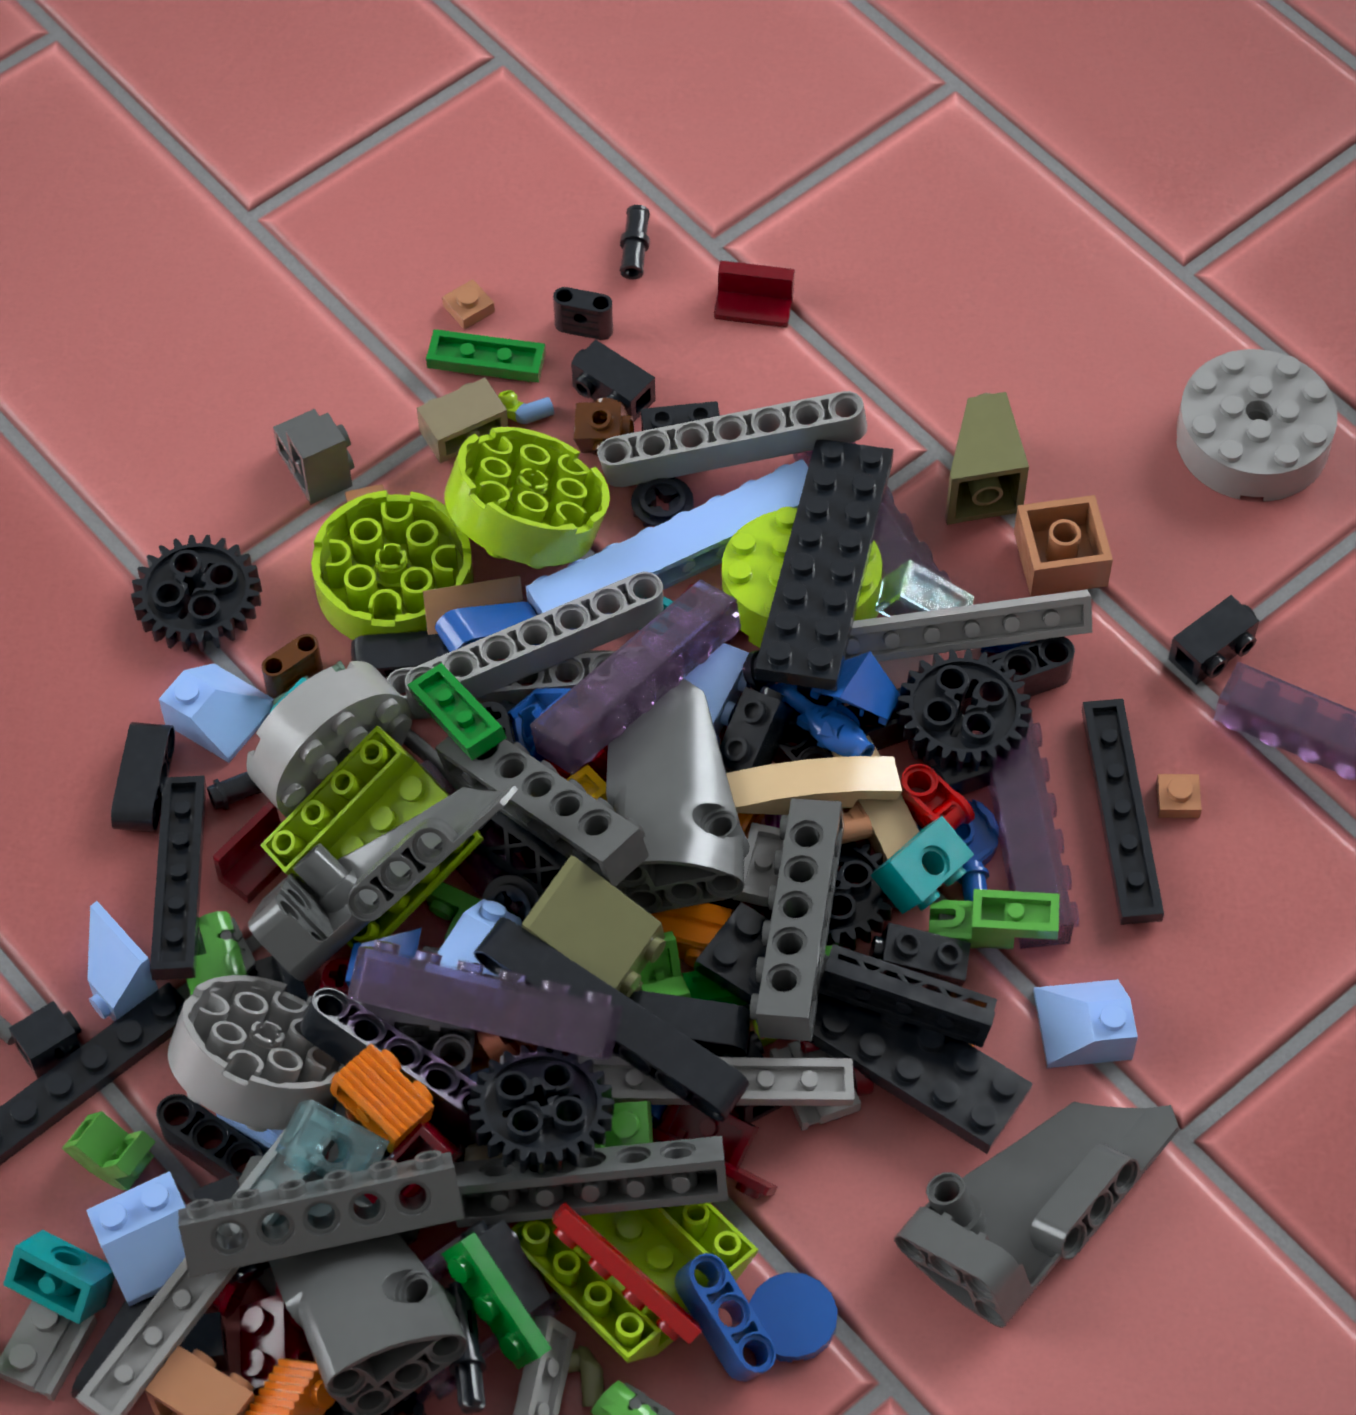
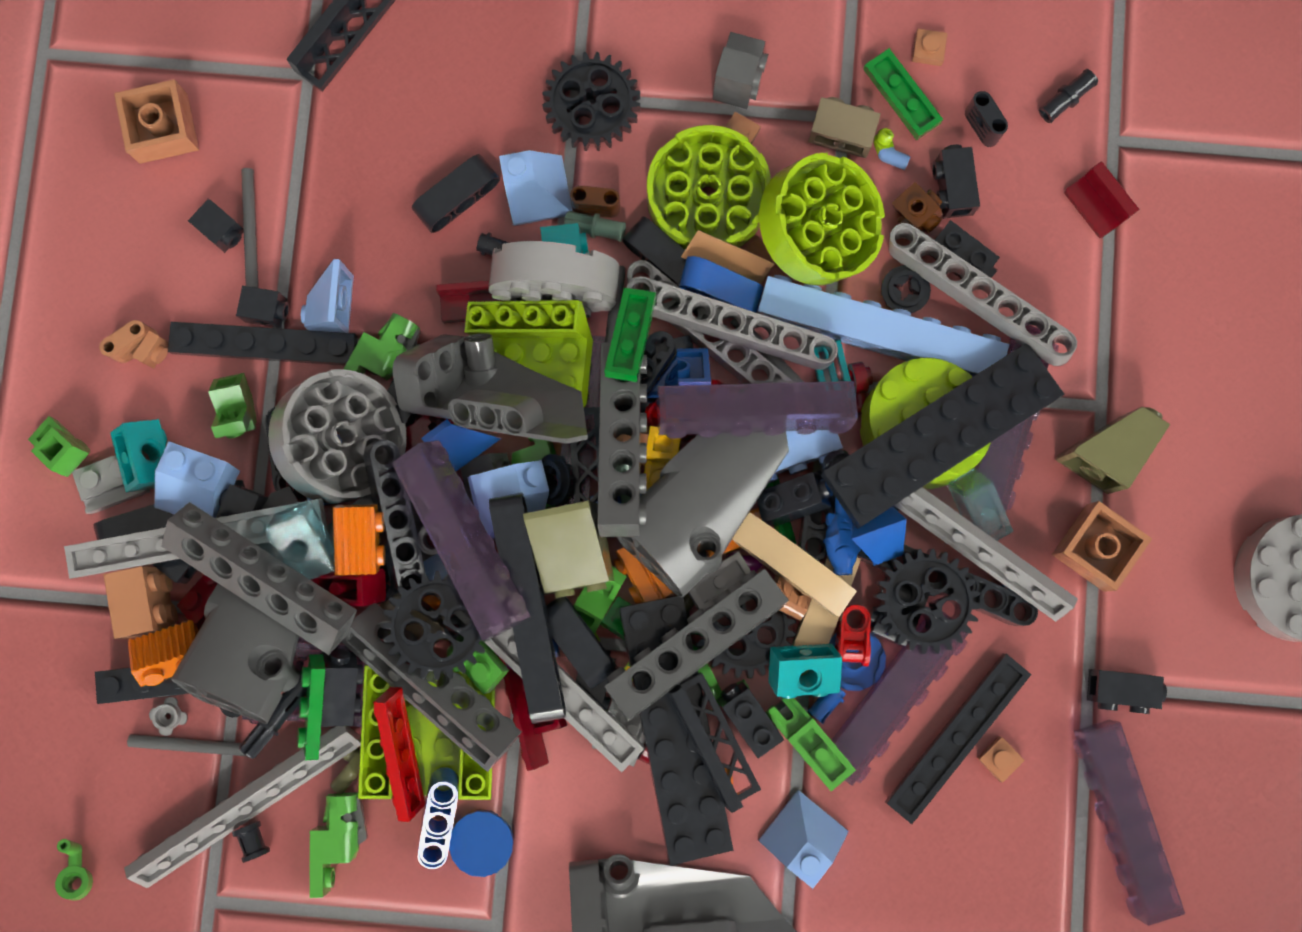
camera: 45 degrees right, 25 degrees up
black plate [150,775,206,980] -> none

